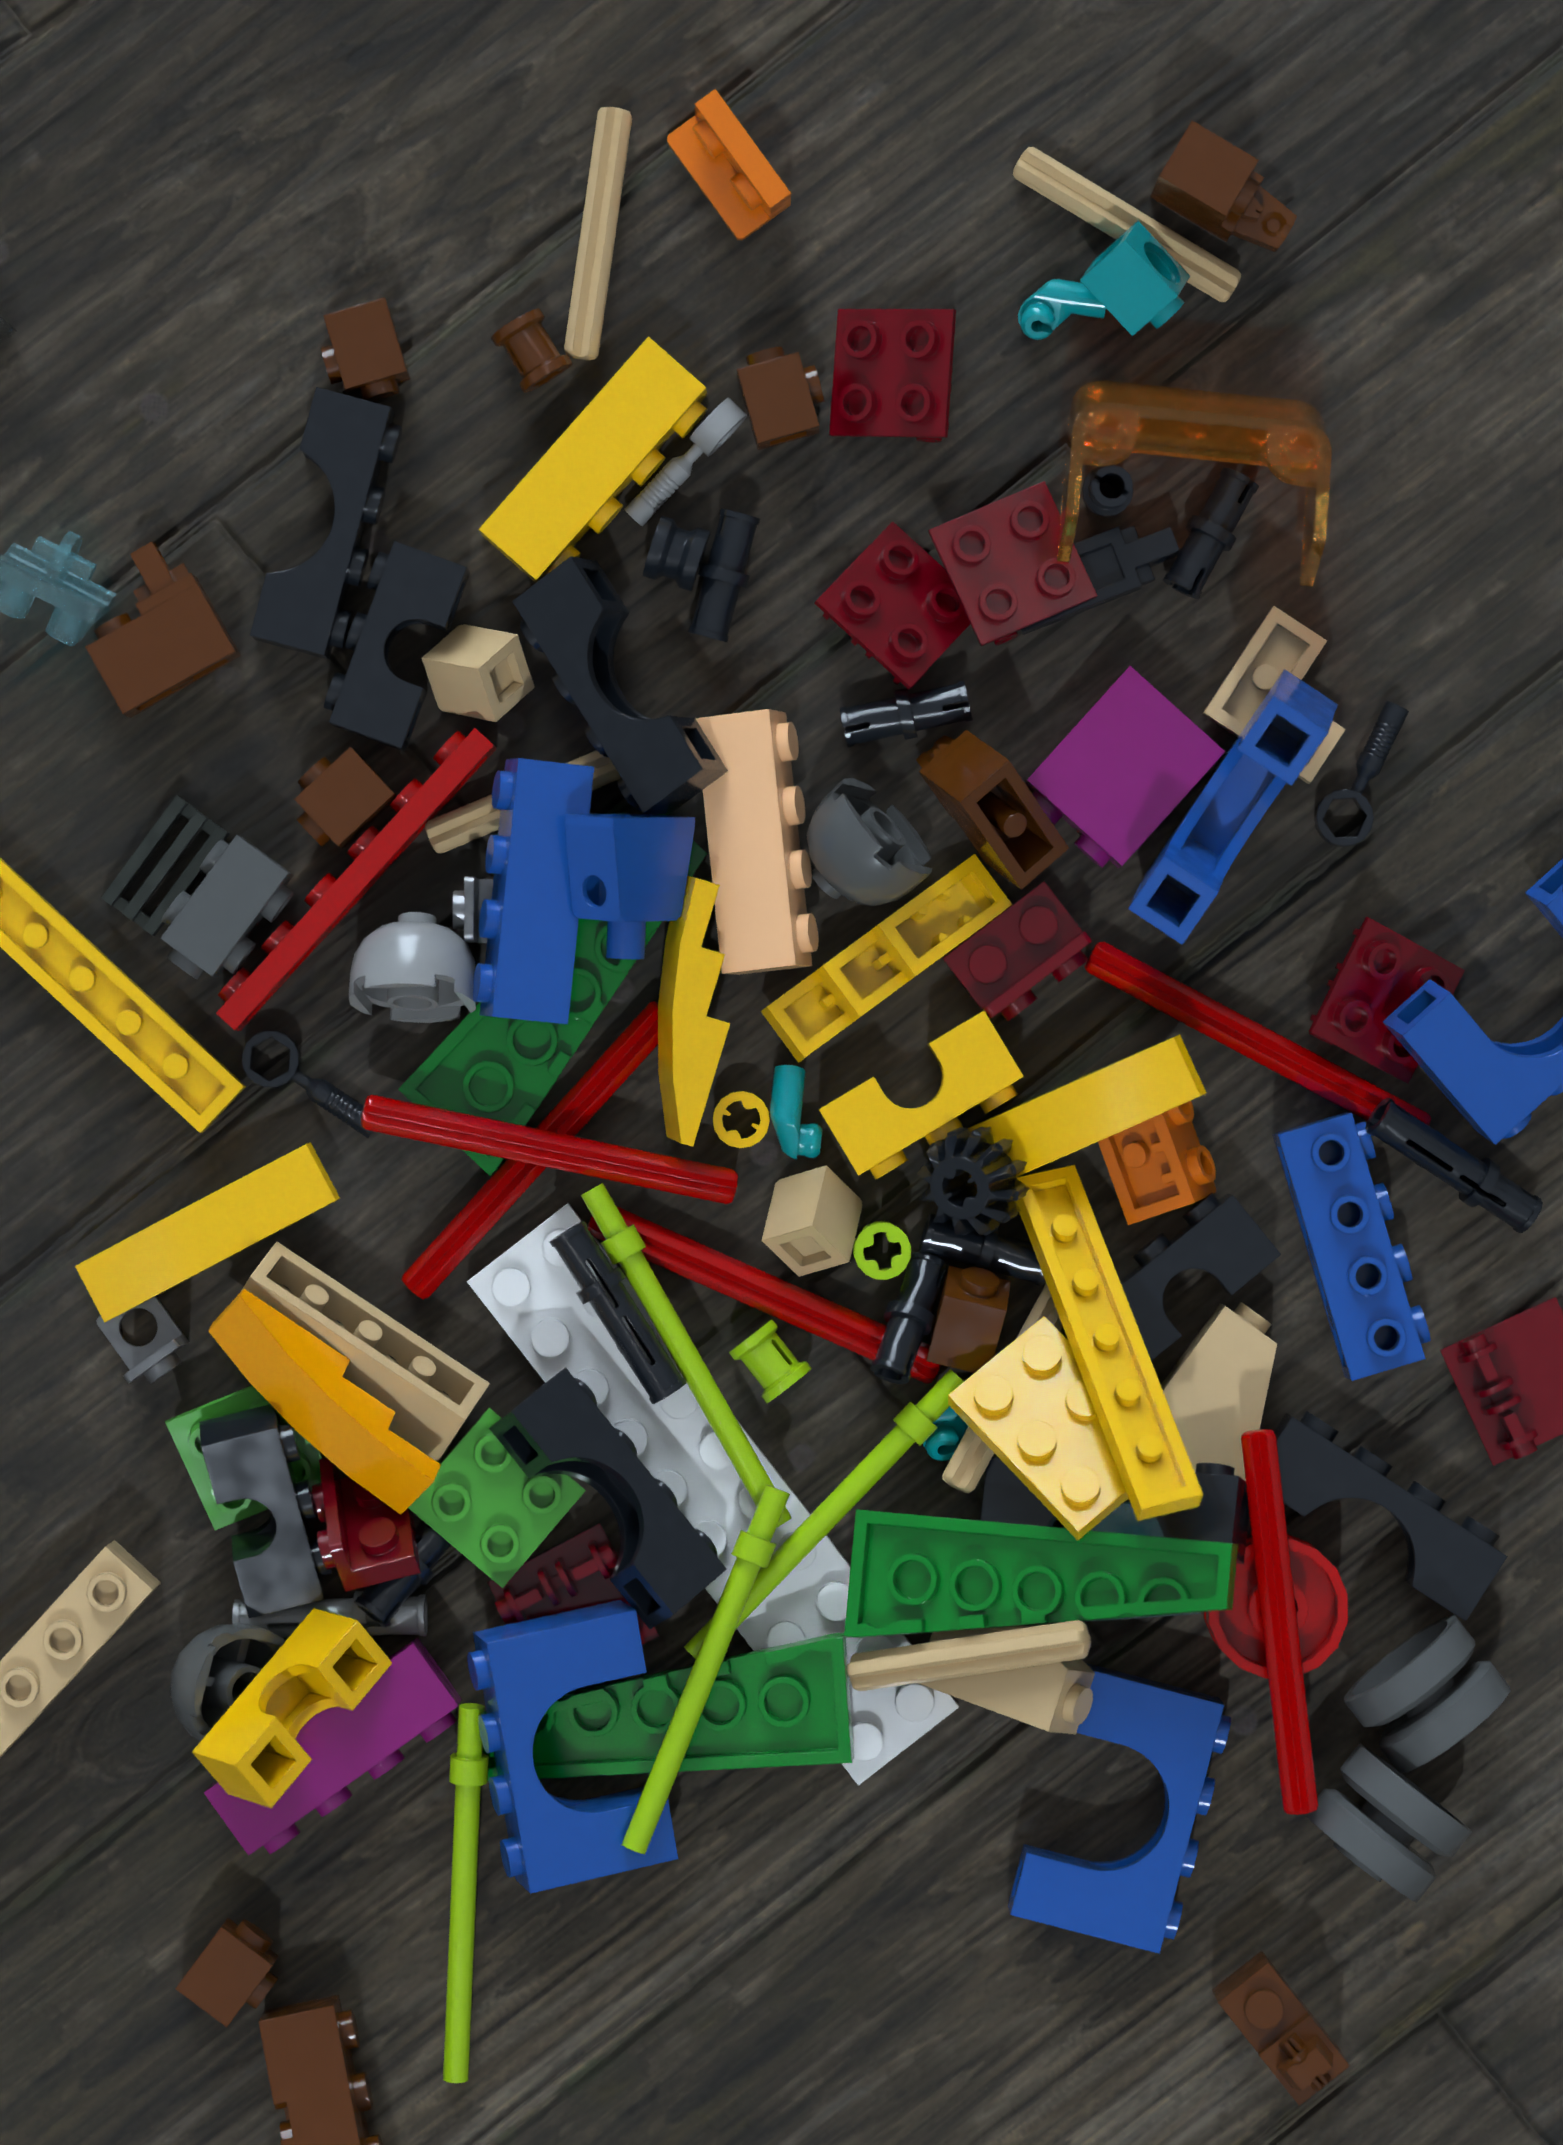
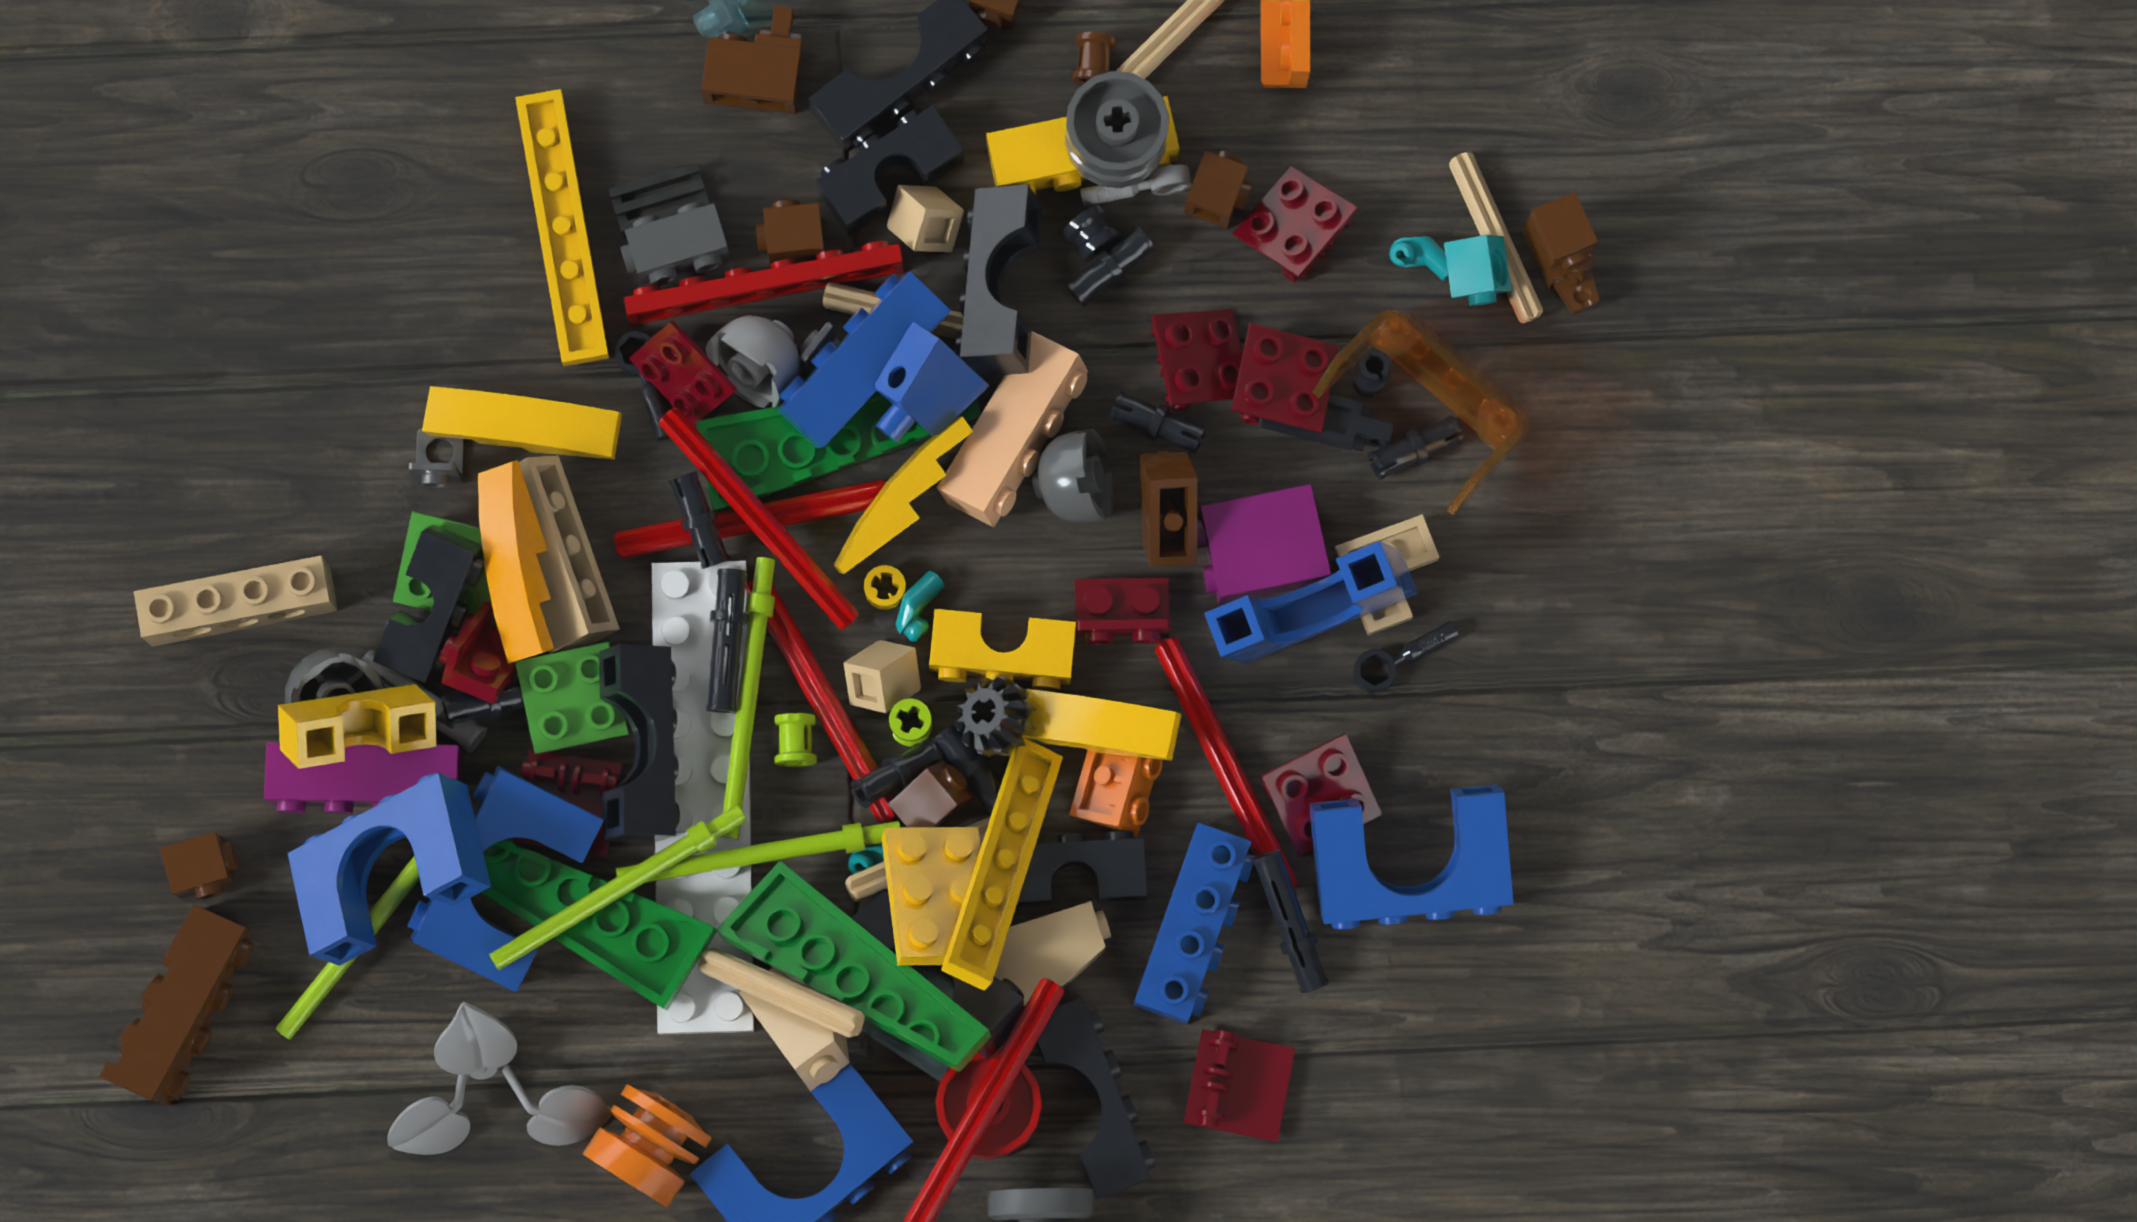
camera: 30 degrees right, 10 degrees down
yellow slope [761,854,1012,1063] -> none
none -> arch [287,773,491,966]
none -> light grey plant [387,1001,612,1155]
none -> orange wheel [583,1084,712,1208]
none -> dark red hinge [629,320,737,425]
none -> black pin [668,470,730,569]
none -> dark grey wheel [1065,71,1169,188]

